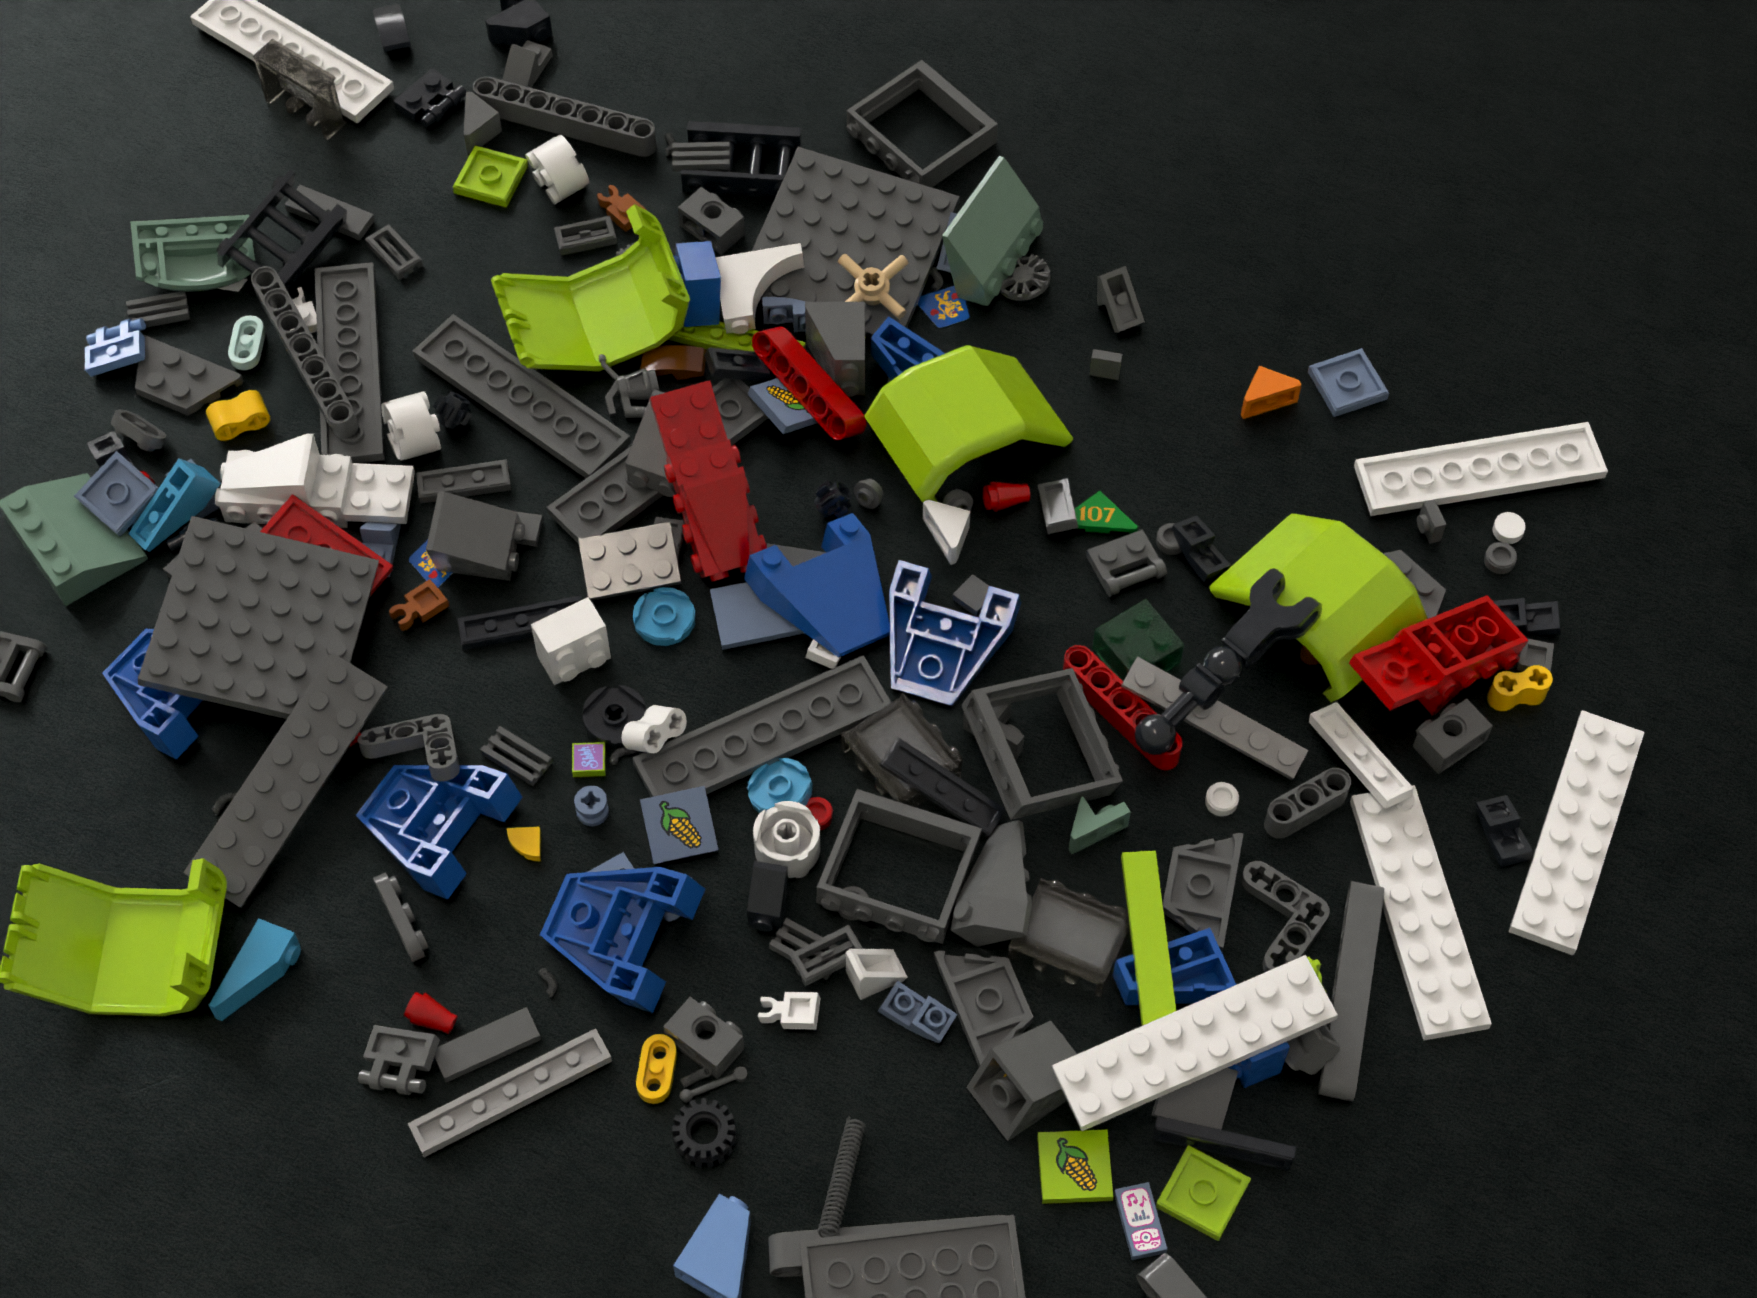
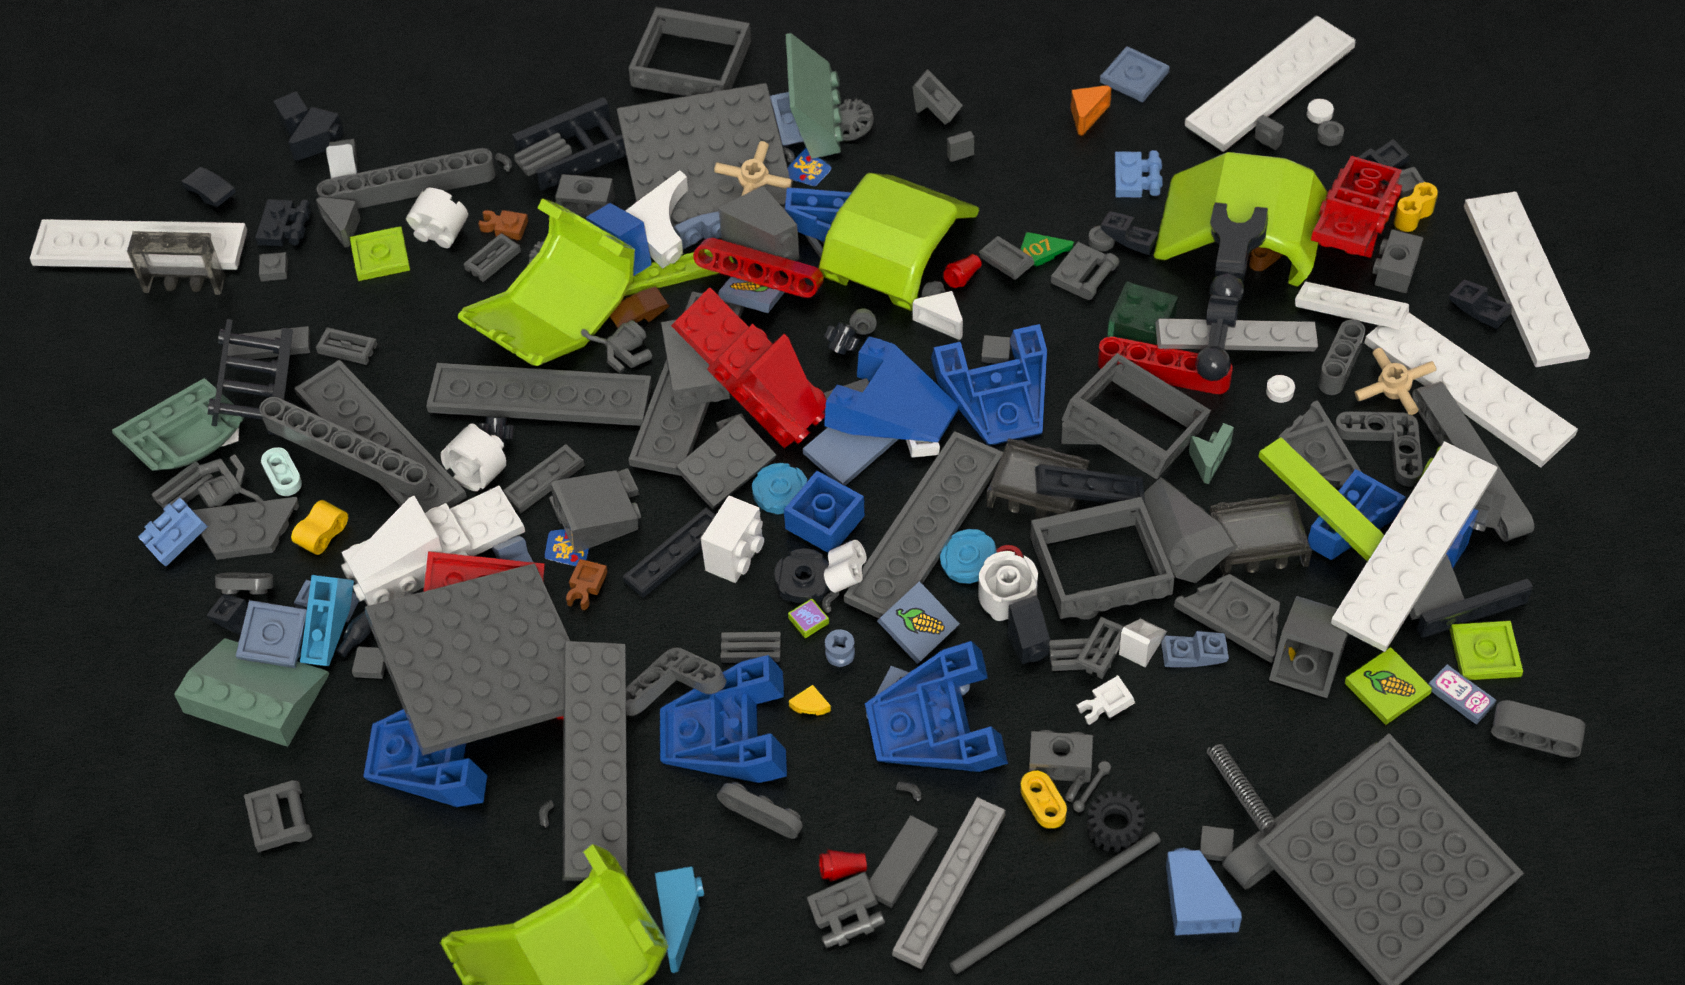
camera: 30 degrees left, 5 degrees down
black hinge [704,347,777,382] -> none
none -> dark grey piece [197,454,264,508]
none -> dark grey plate [259,252,288,281]
none -> blue brick [784,471,865,553]
none -> dark grey piece [950,831,1160,974]
none -> medium blue plate [1115,151,1163,197]
none -> dark grey tile [1200,826,1234,862]
none -> tan bar [1355,348,1436,415]

